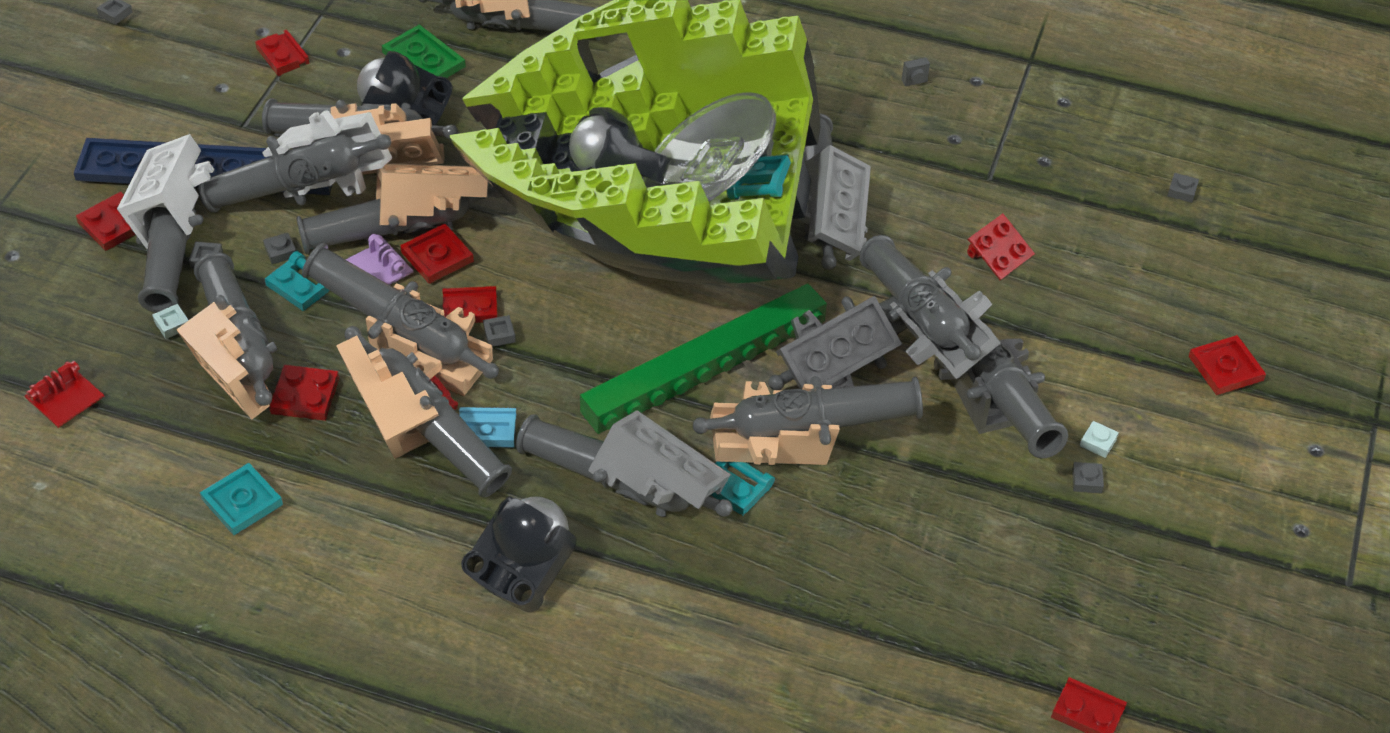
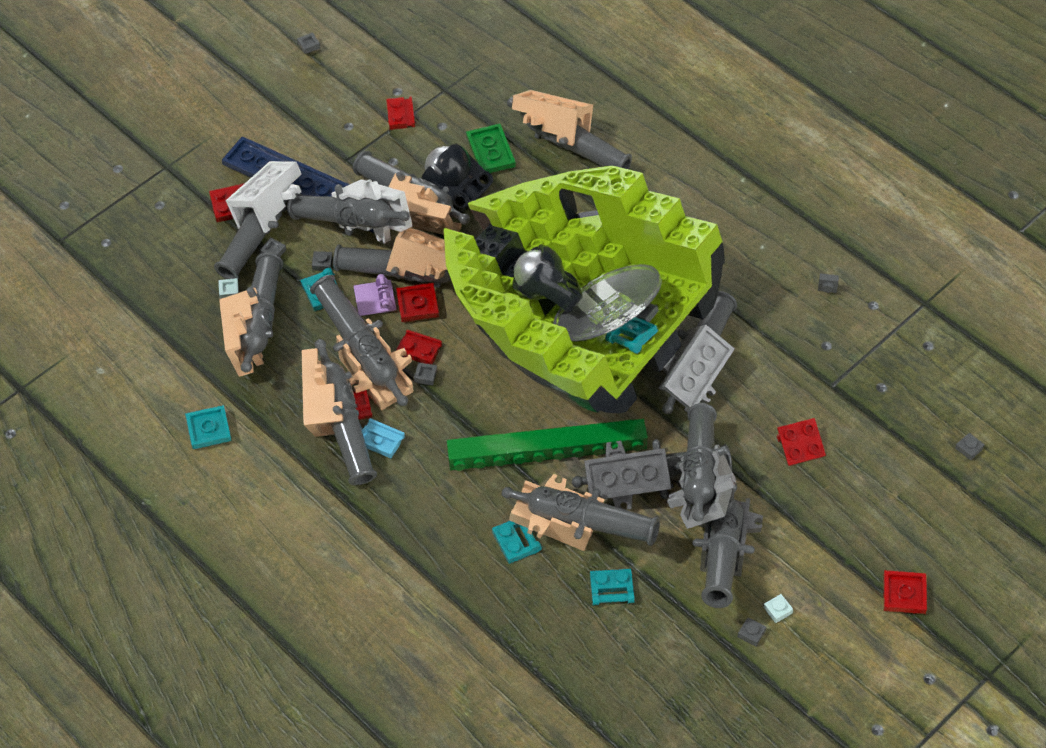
camera: 30 degrees right, 5 degrees up
red hinge [24,361,105,428] -> none
red plate [269,365,339,421] -> none
black piece [461,496,577,612] -> none
light grey piece [516,411,732,517] -> none
none -> teal plate [590,569,634,606]

